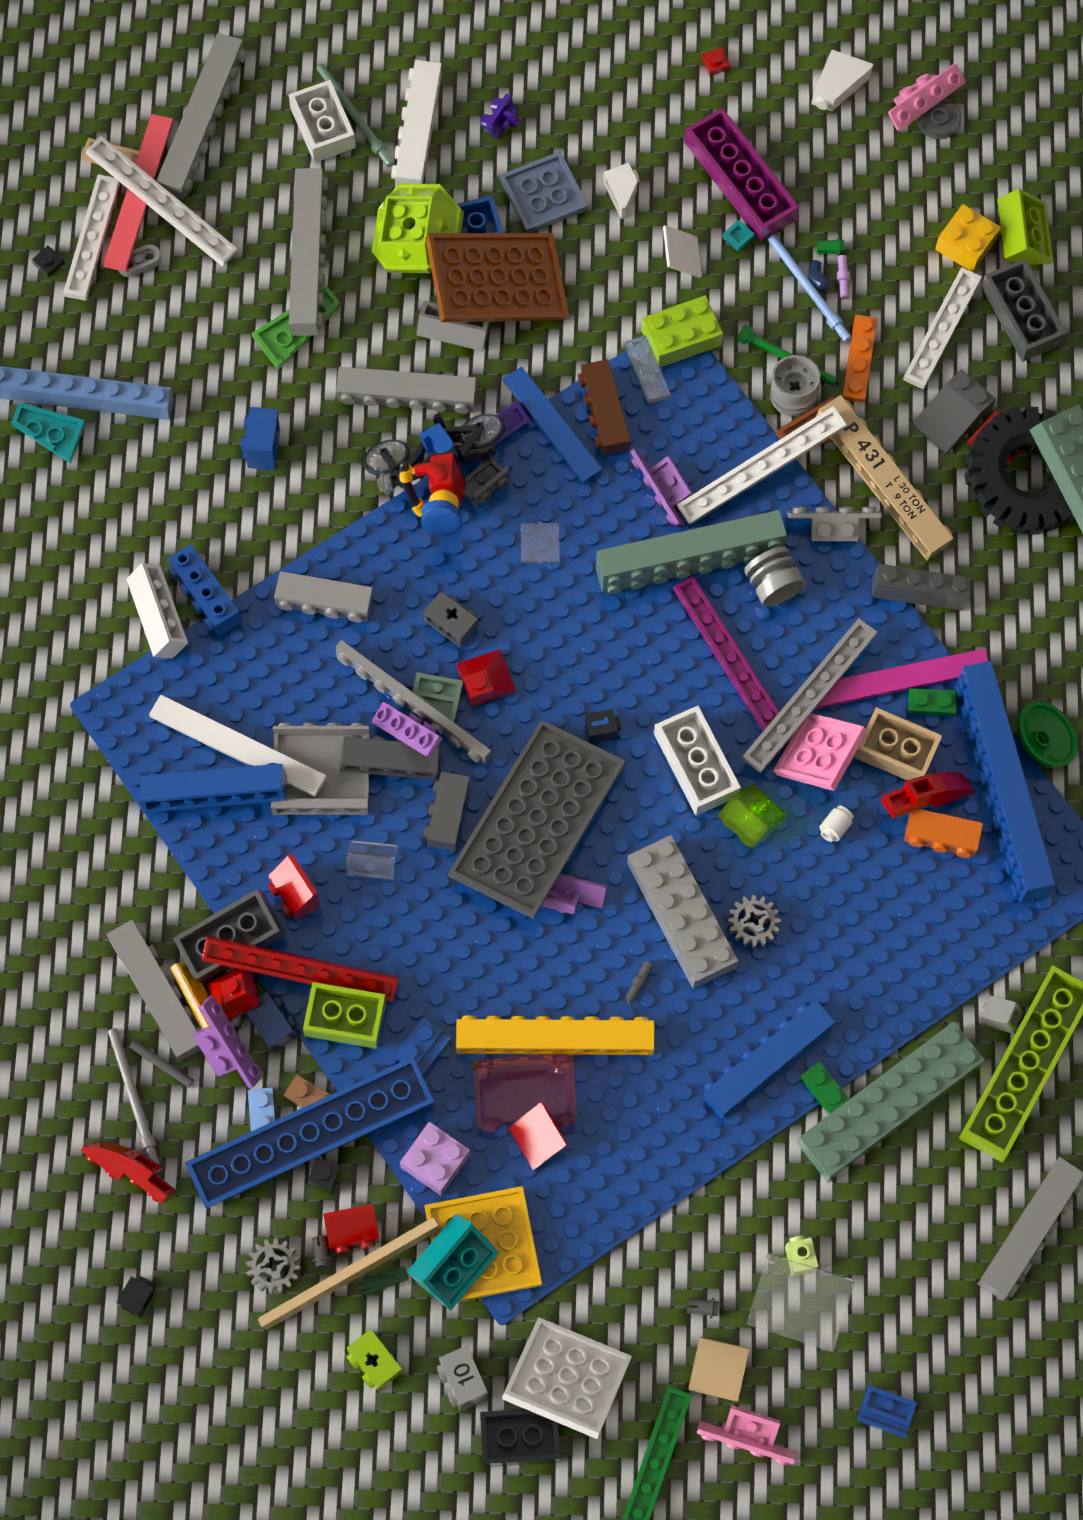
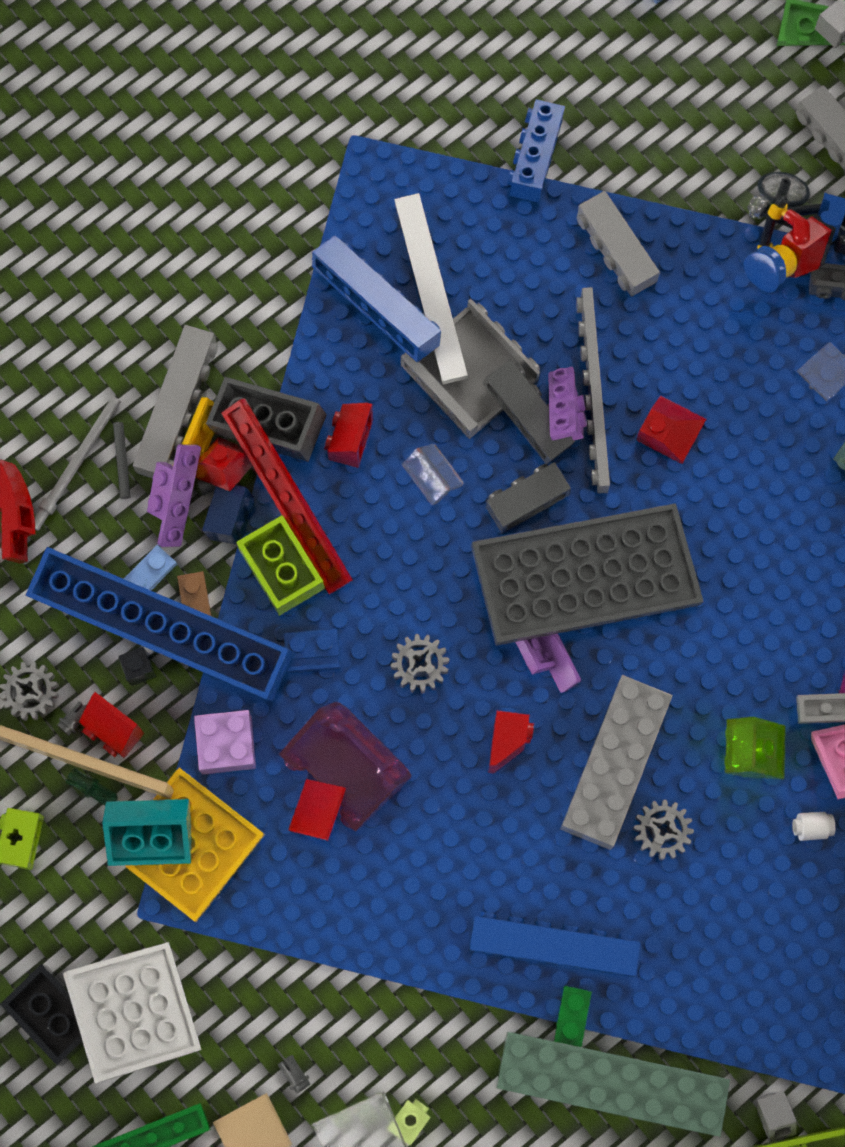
camera: 50 degrees right, 5 degrees up
white brick [127,563,188,659] -> none
blue brick [241,407,281,471] -> none
sand green wing [412,672,463,723] -> none
dark grey brick [423,592,478,648] -> none
light grey brick [437,1346,488,1412] -> none
yellow brick [456,1016,654,1055] -> none
black brick [584,709,621,744] -> none
dark grey piece [626,961,653,1005] -> none
white brick [654,706,741,816] -> none
none -> light grey gear [391,634,449,693]
none -> red slope [488,711,534,774]

